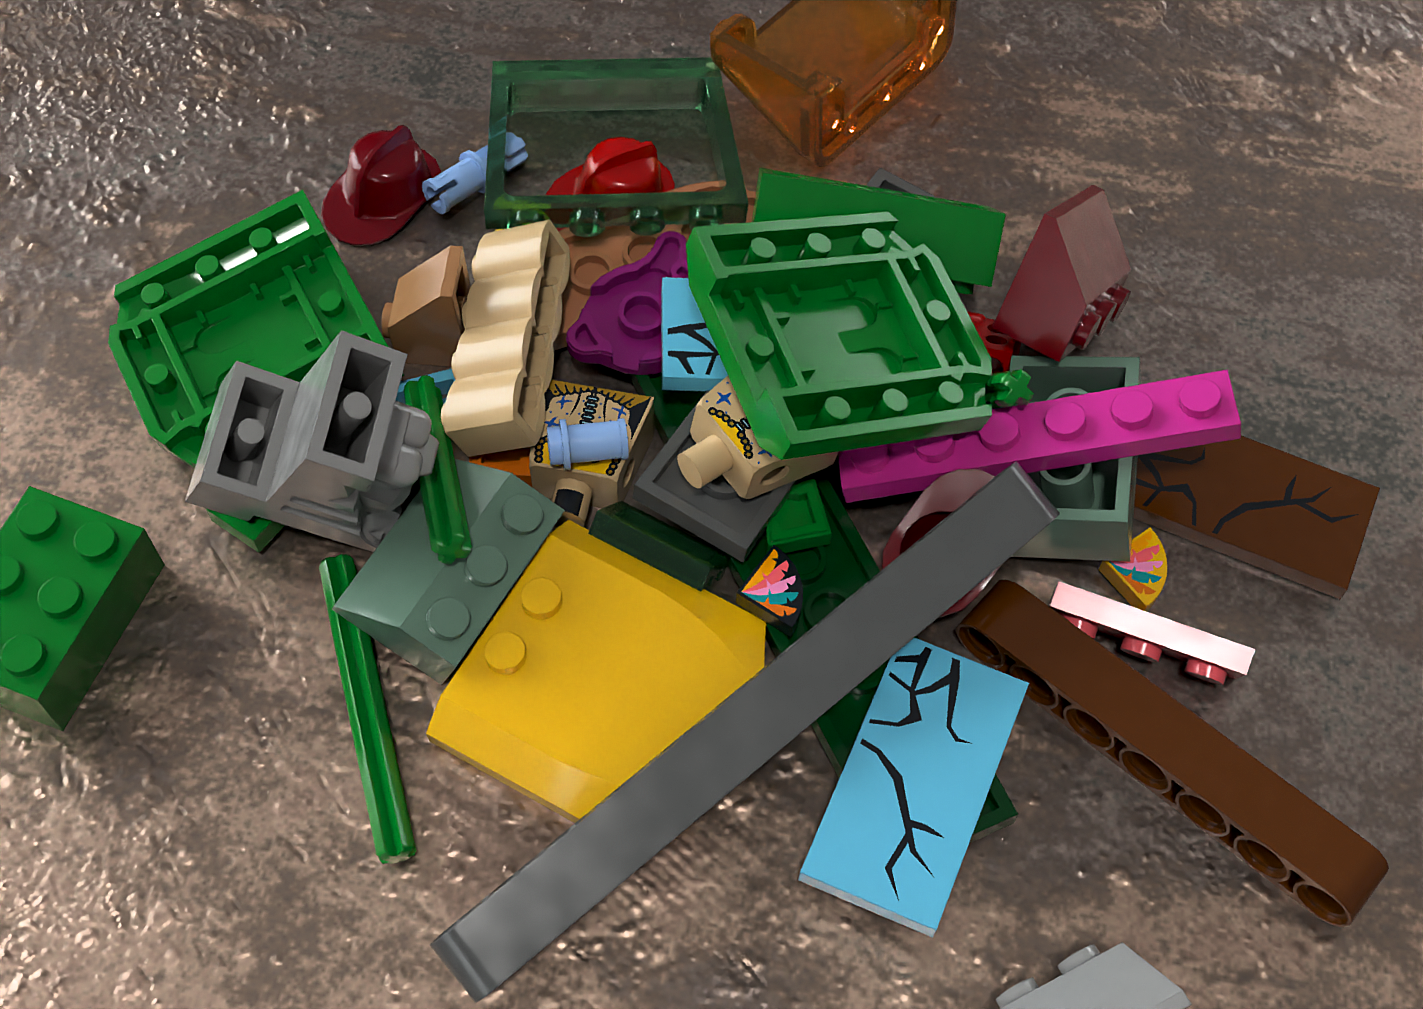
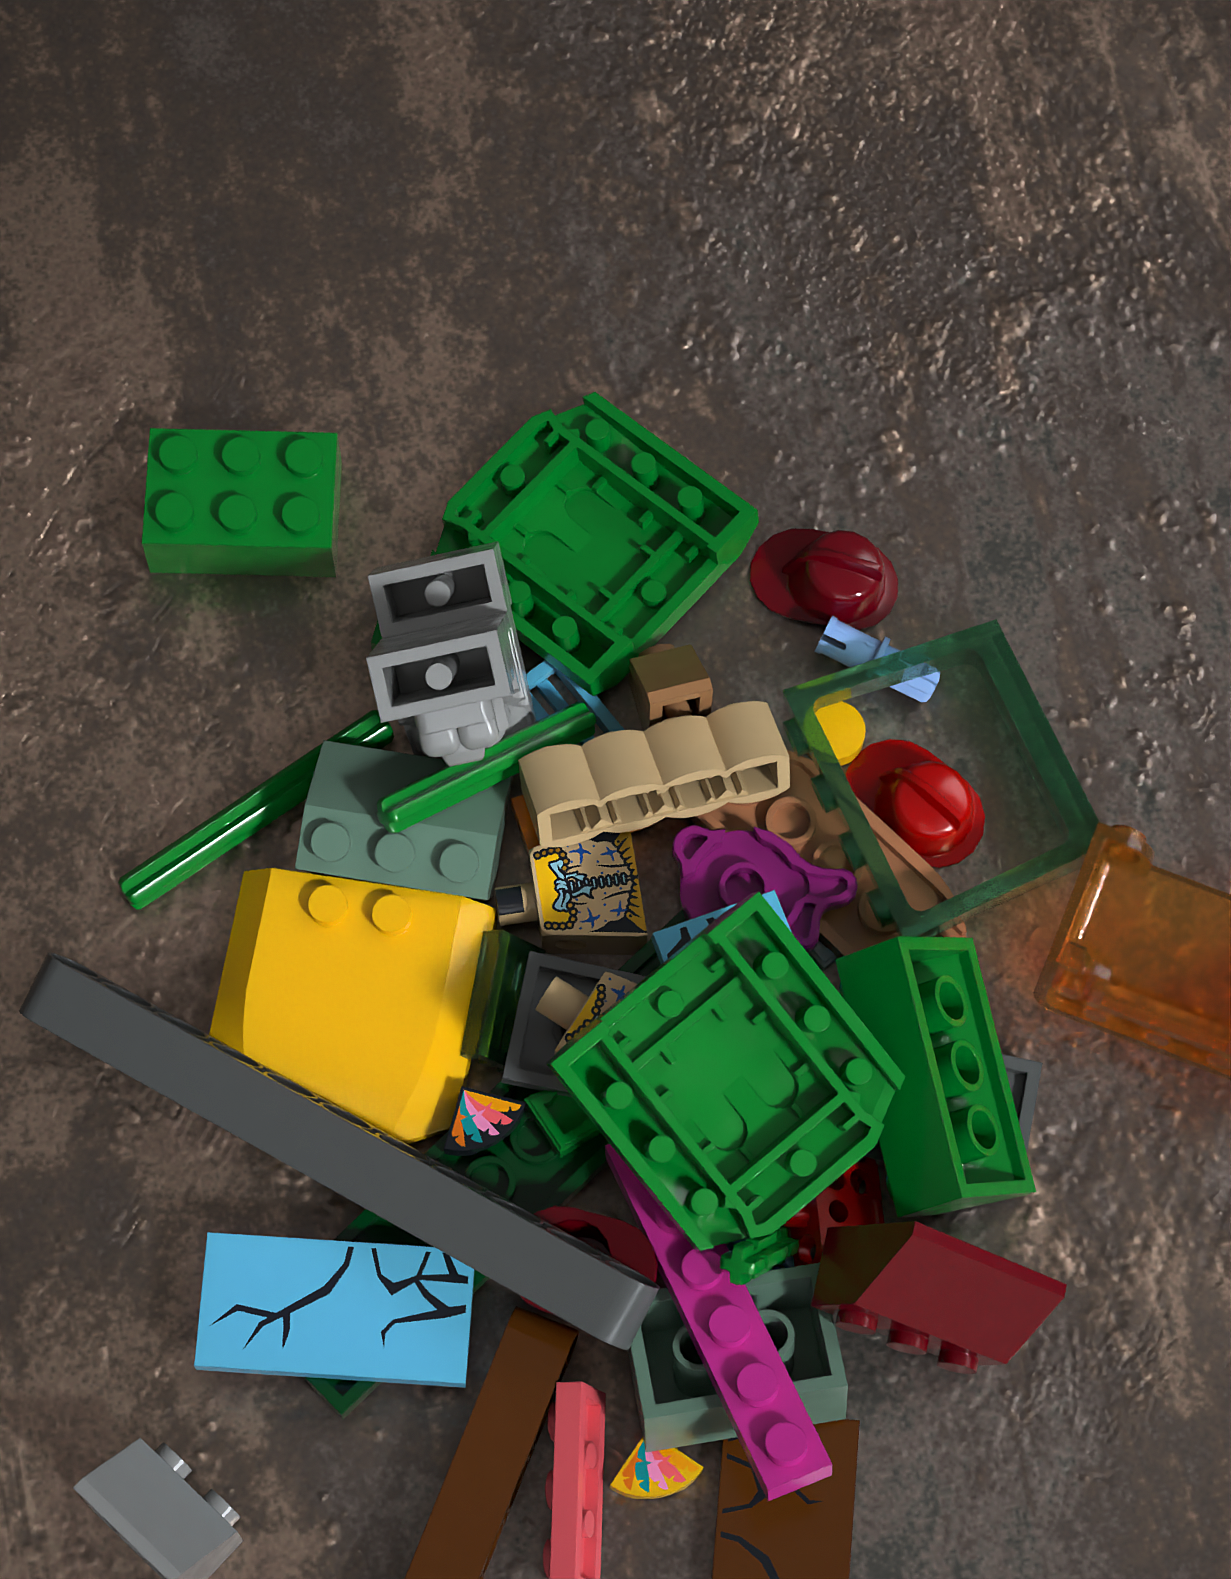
camera: 70 degrees right, 10 degrees up
light blue pin [546,418,629,471] -> none

